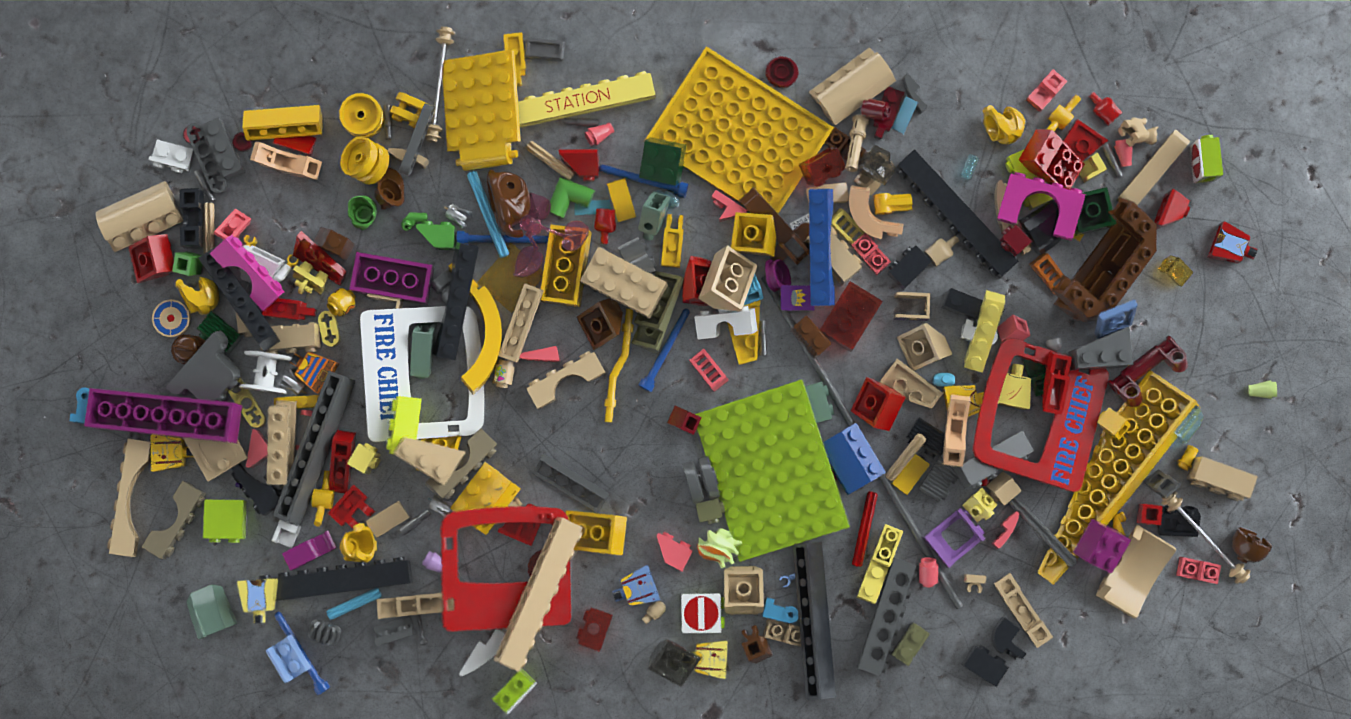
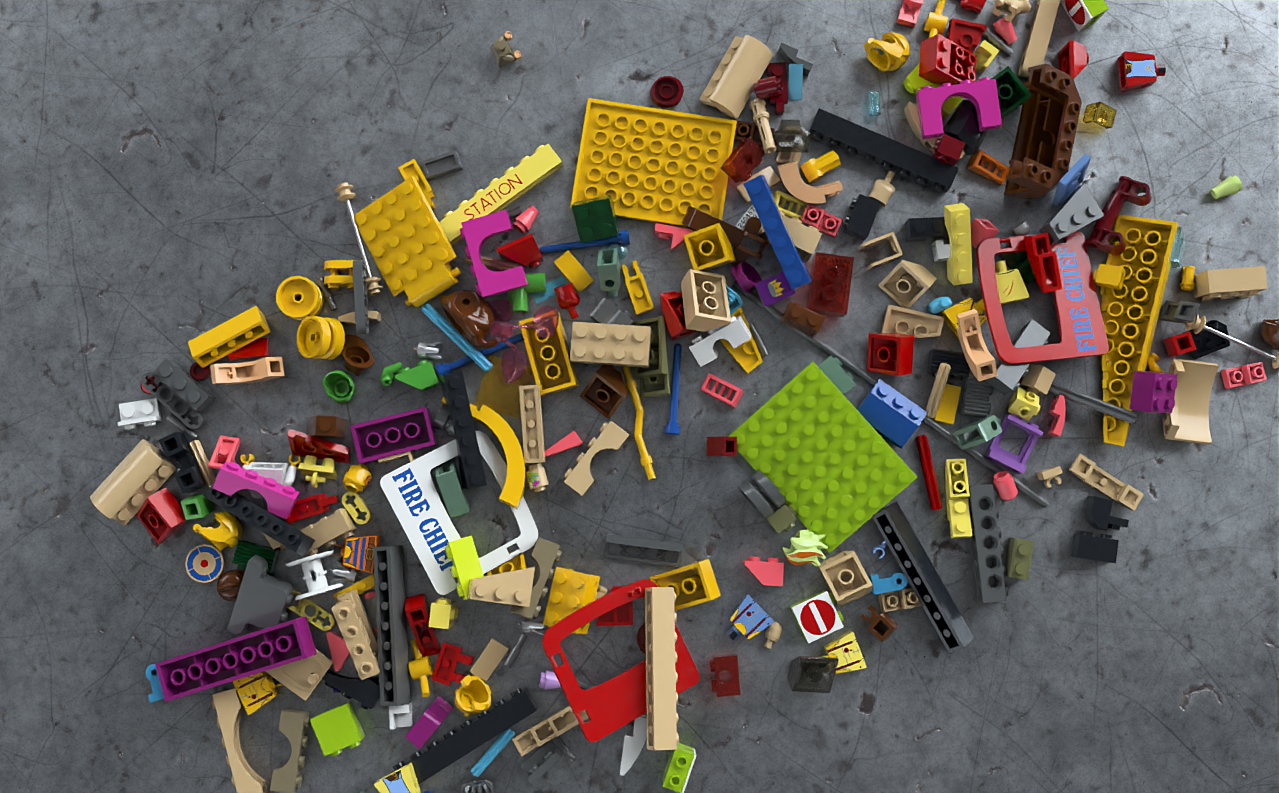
camera: 30 degrees left, 0 degrees up
none -> dark pink arch [460,210,529,298]
none -> sand green torso [953,415,1002,450]

